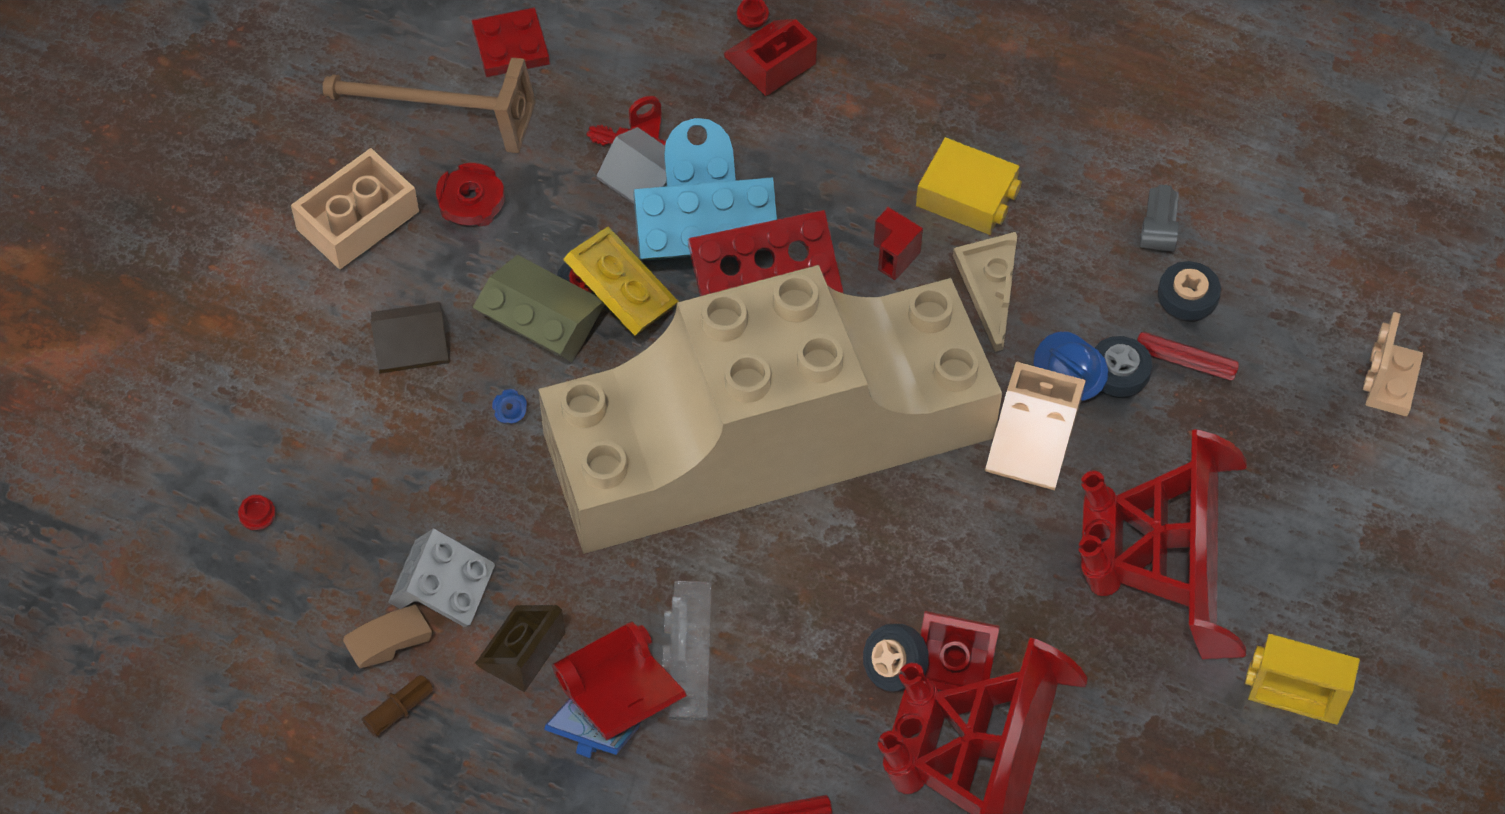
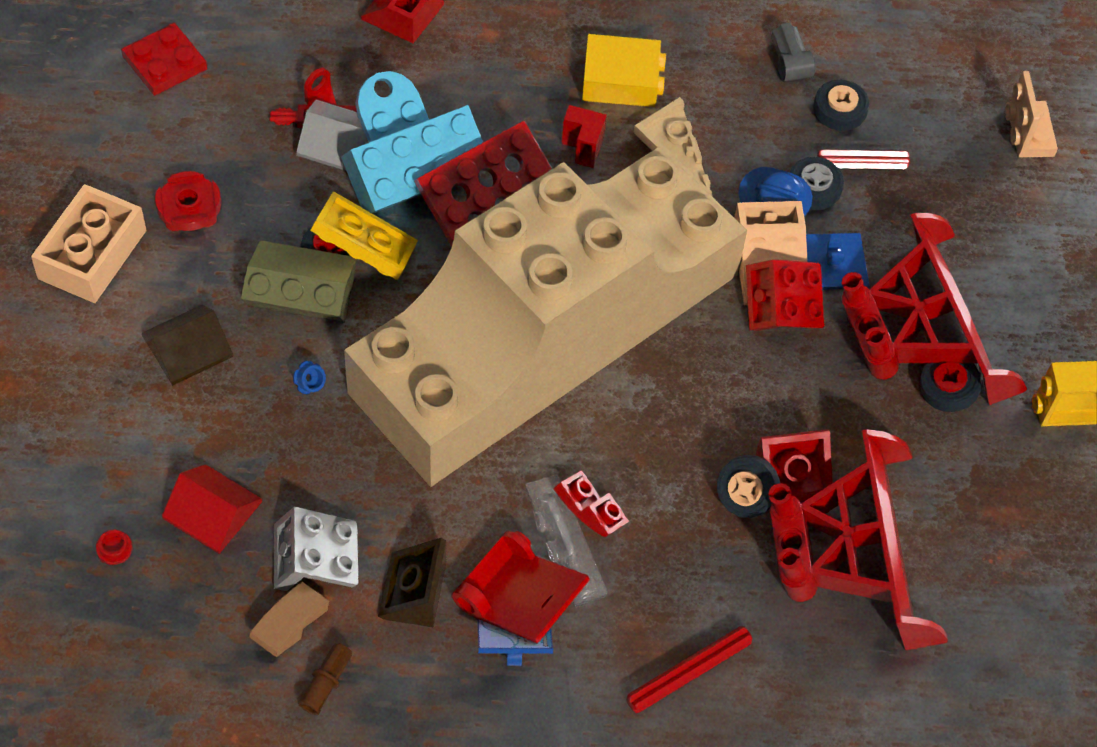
camera: 25 degrees left, 0 degrees up
medium nougat tile [323,58,536,153] -> none
none -> red slope [162,464,262,554]
none -> red slope [553,470,629,538]
none -> red bracket [746,259,824,331]
none -> blue piece [806,233,870,290]
none -> black wheel [920,362,981,412]

